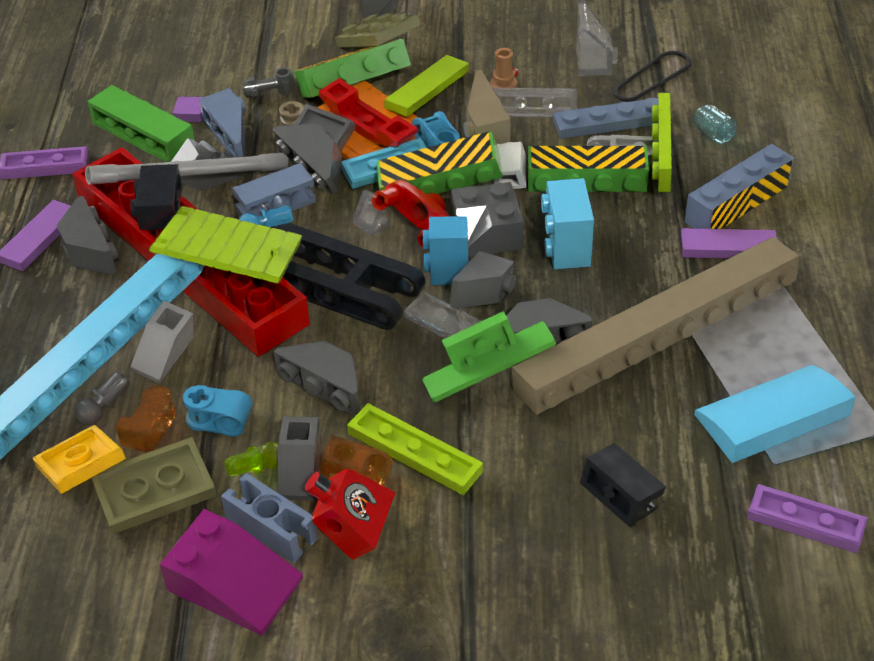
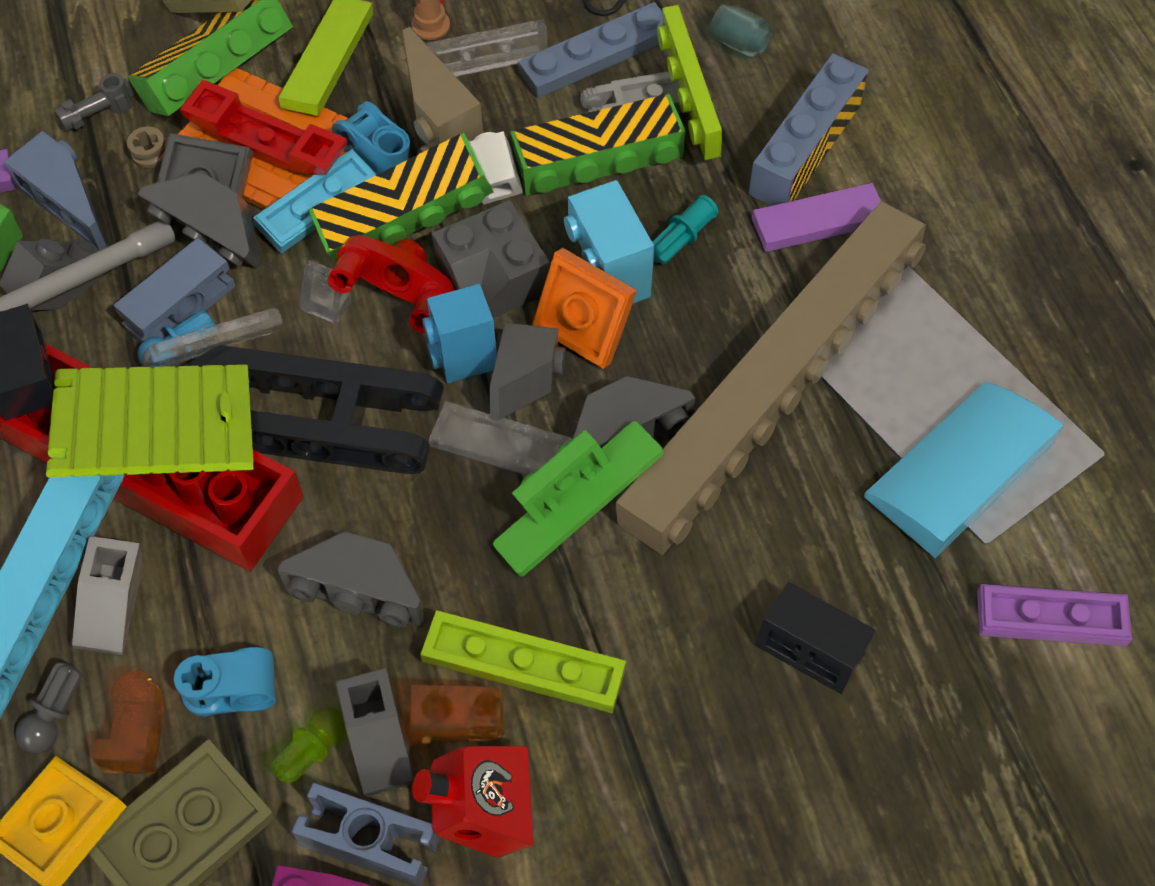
camera: 20 degrees left, 15 degrees up
none -> clear tile [141,308,283,368]
none -> orange plate [531,248,637,369]
none -> teal axle [652,195,719,265]

